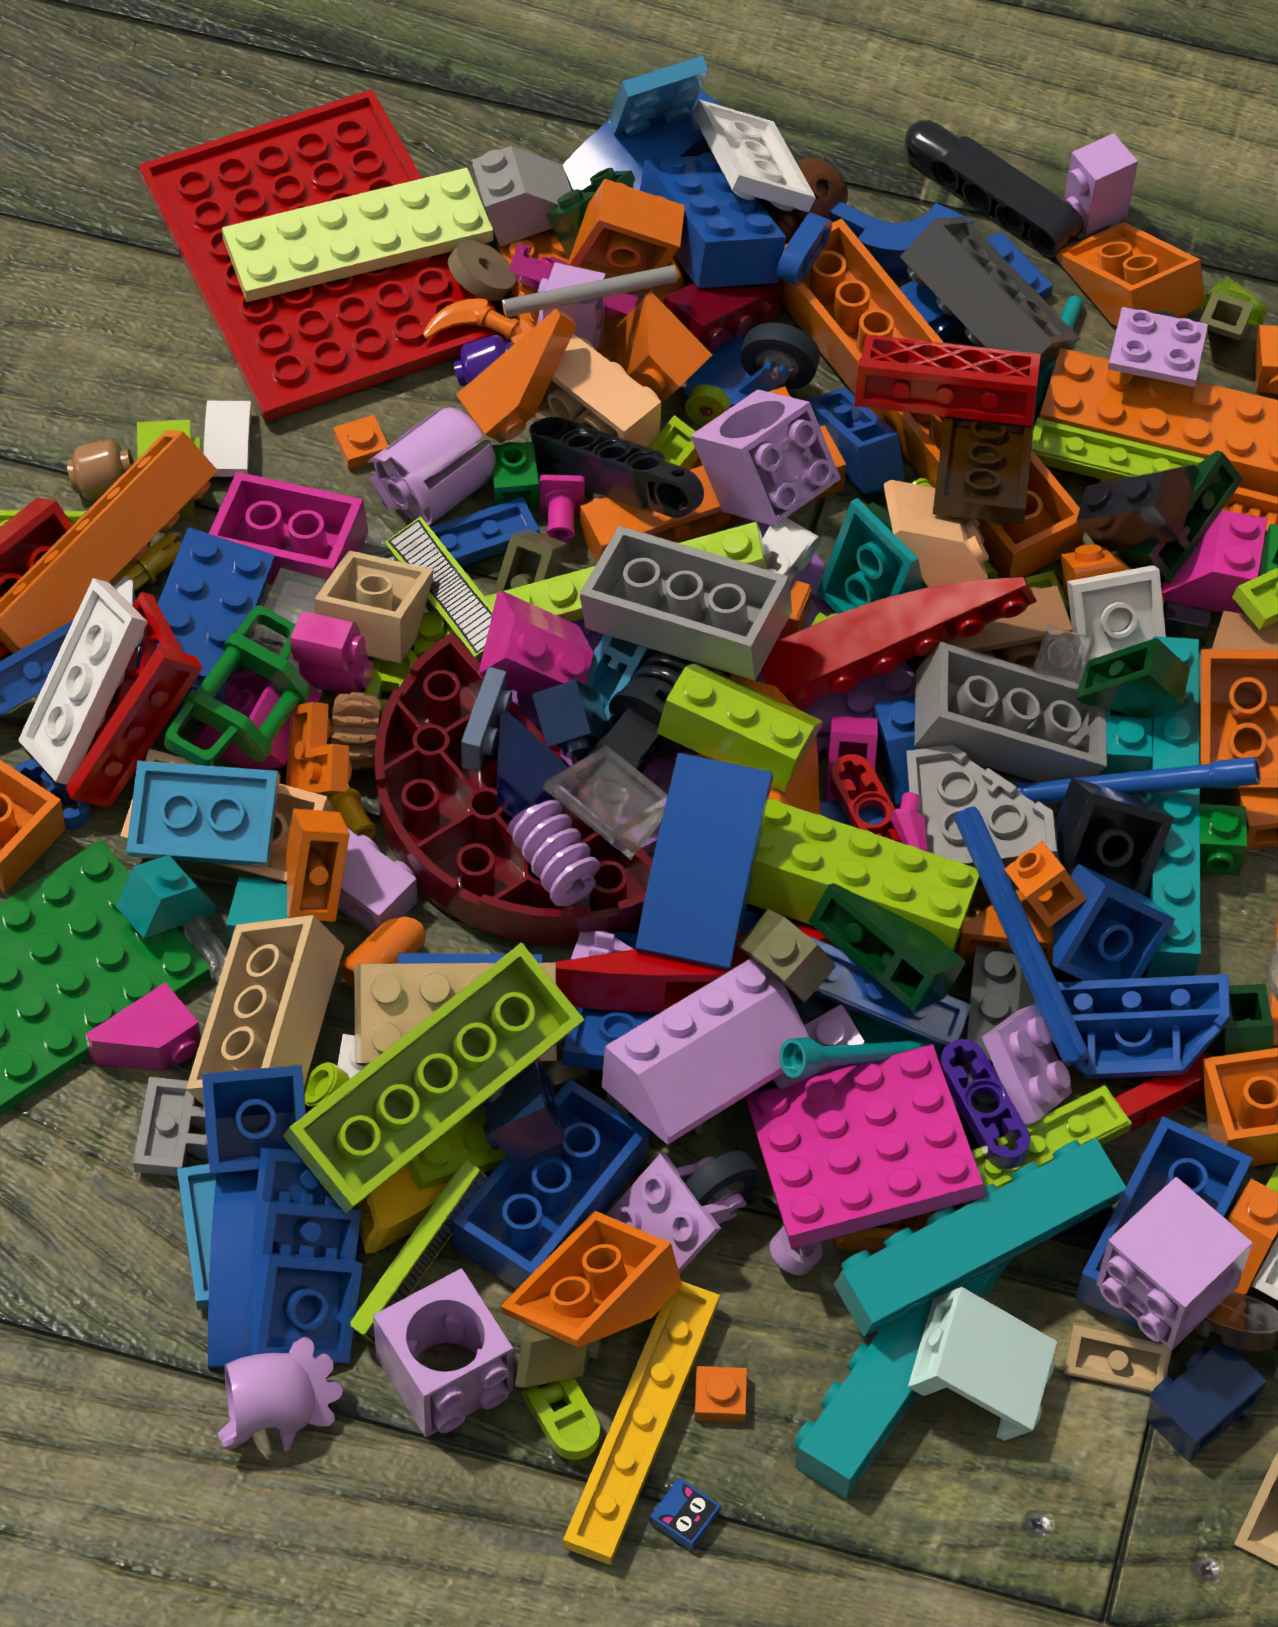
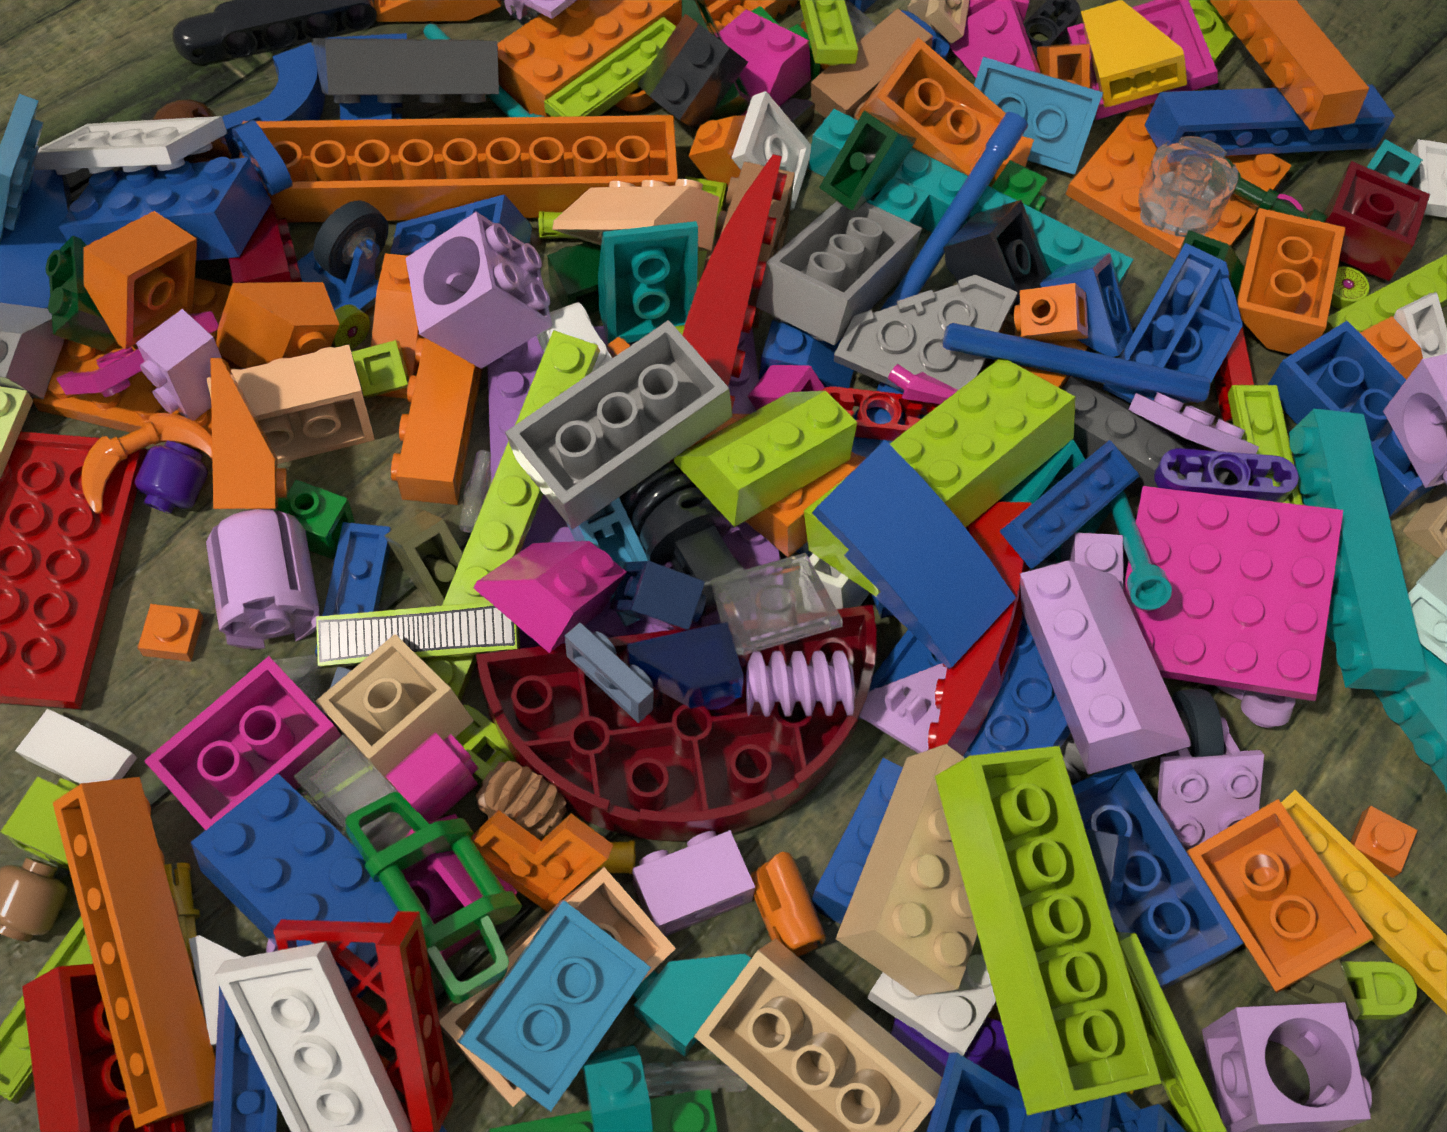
camera: 65 degrees left, 5 degrees up
orange slope [286,809,350,922] -> none
lime tile [304,1062,349,1108] -> none
dark tan piece [448,239,516,301] -> none
light grey bar [502,265,678,317] -> none
black piece [529,417,704,518] -> none
dark pink bracket [540,474,585,543] -> none
olive slope [737,909,837,1003] -> none
dark green slope [808,883,966,1012] -> none
red fence [854,334,1041,426] -> none
dark brown plate [933,409,1035,524] -> none
clear plate [1033,624,1095,684] -> none

